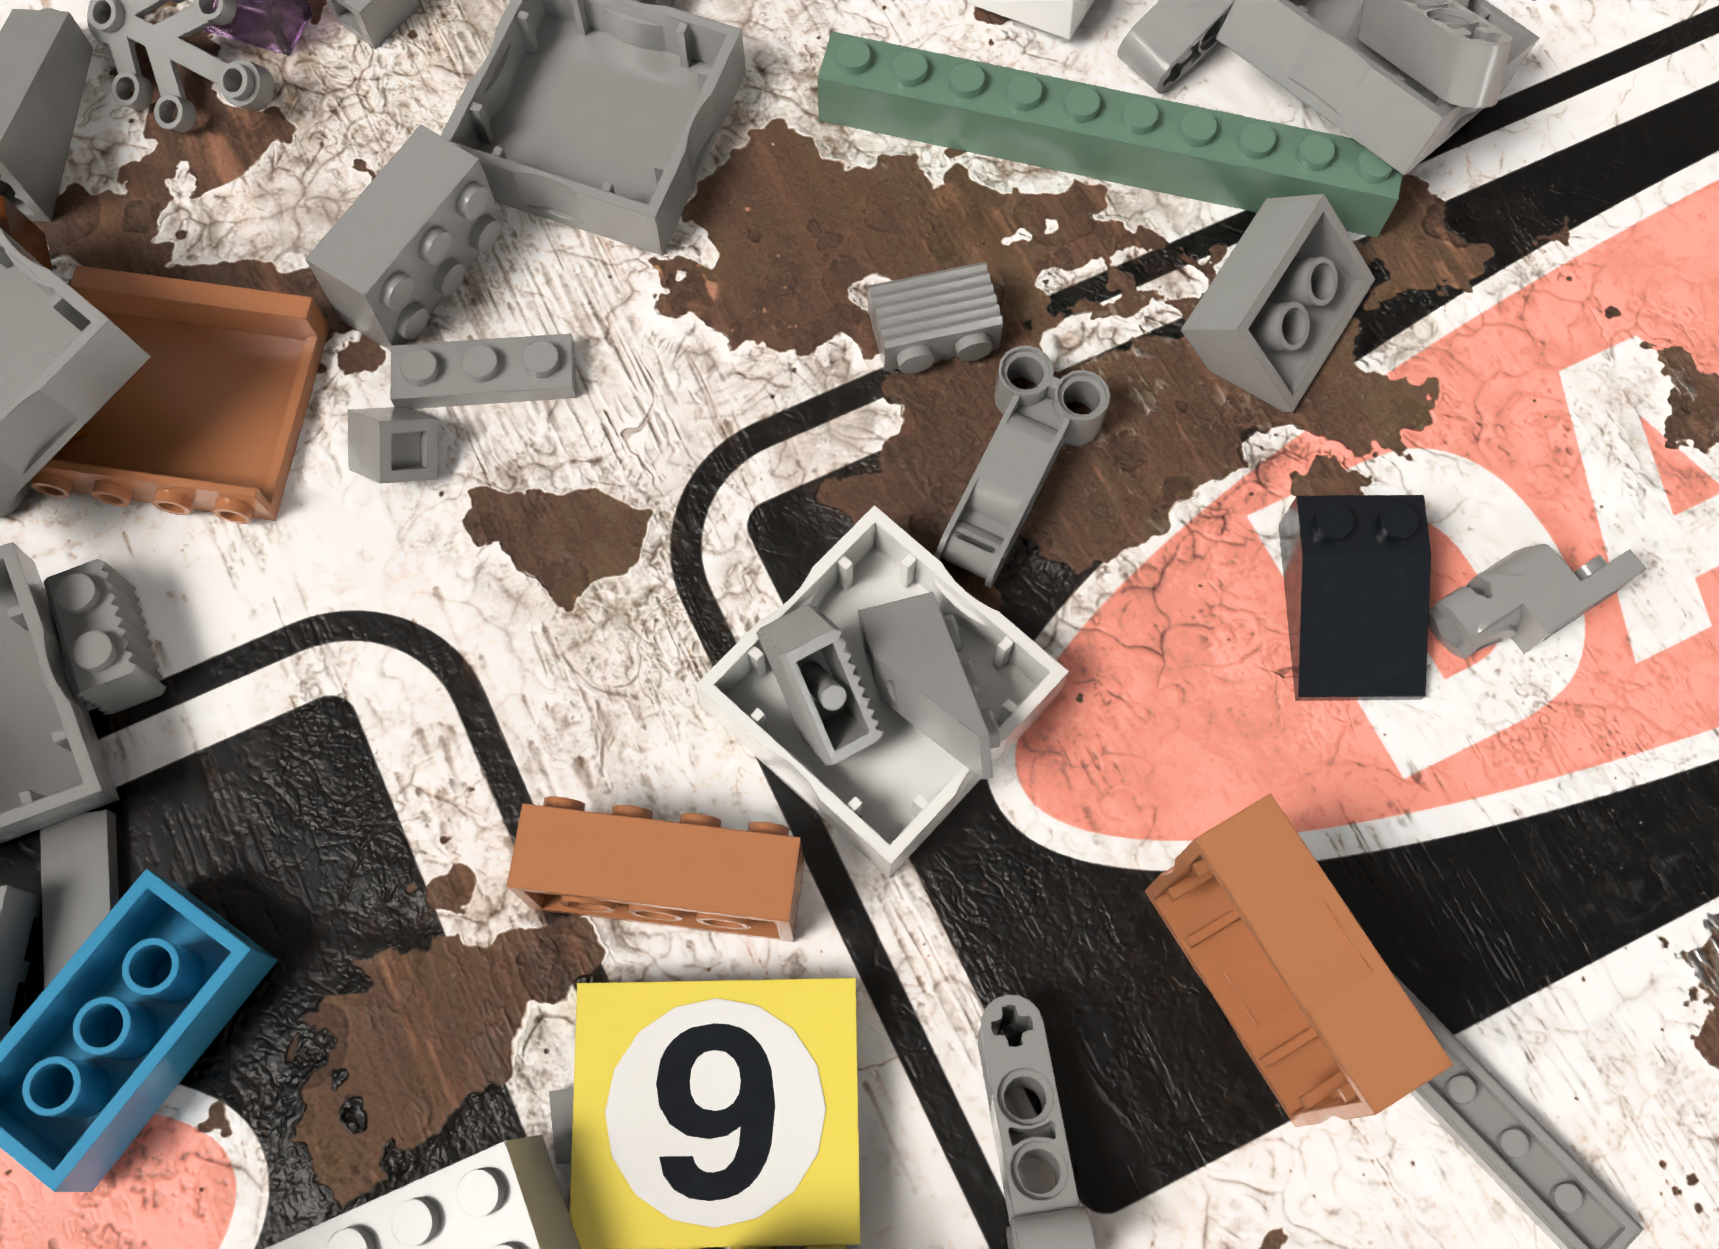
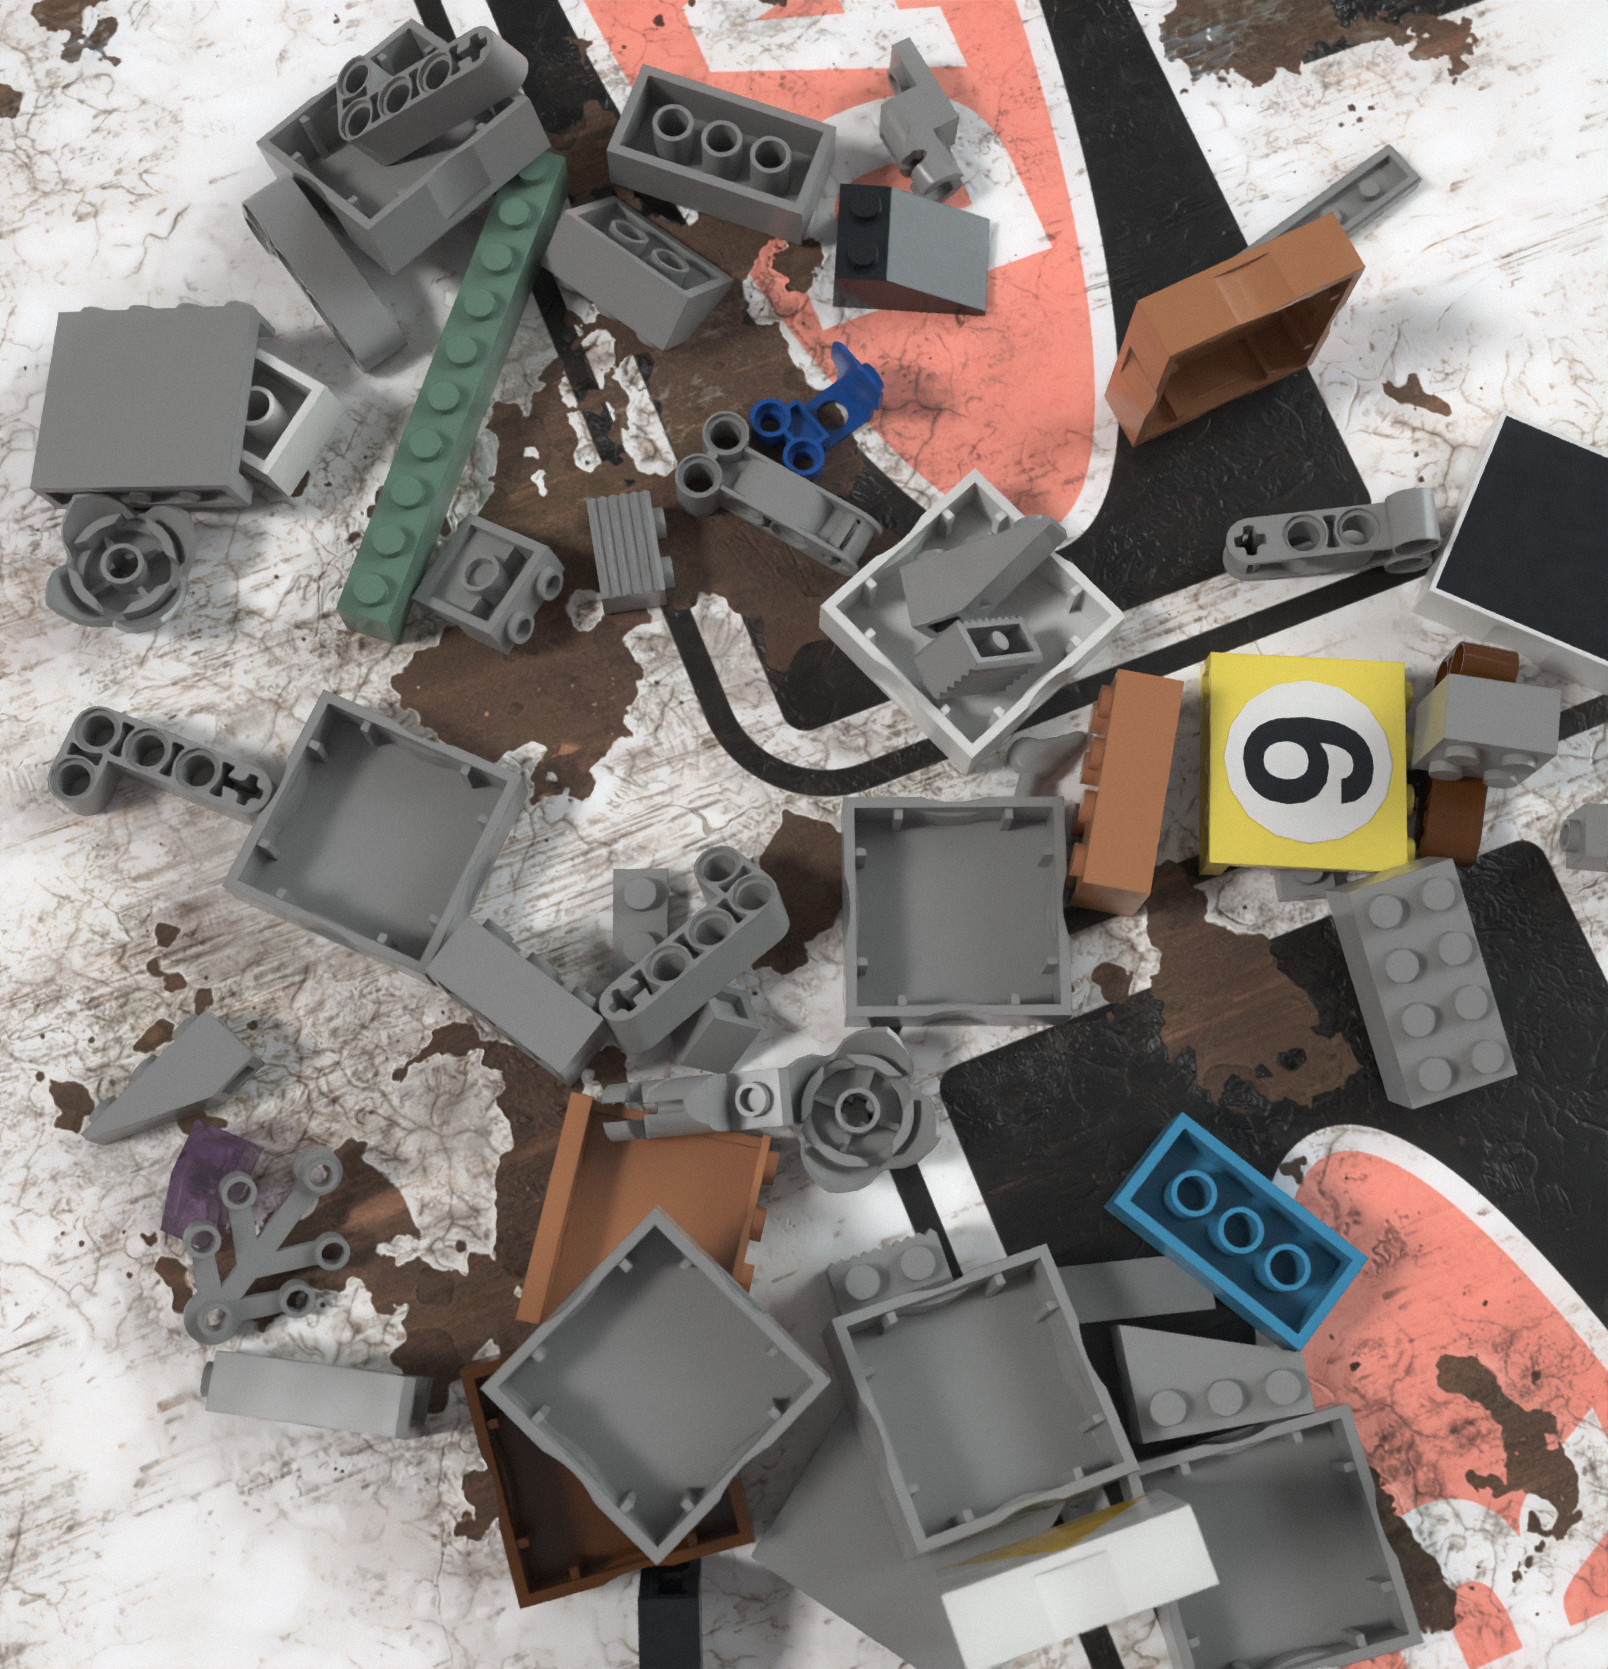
camera: 90 degrees left, 5 degrees up
none -> light grey plate [411,513,565,655]
none -> light grey beam [599,845,790,1054]
none -> light grey plate [601,1068,793,1141]
none -> light grey brick [606,64,836,245]
none -> blue piece [749,341,884,482]
none -> light grey brick [785,1026,941,1193]
none -> light grey tile [841,796,1073,1027]
none -> light grey animal [1007,731,1086,796]

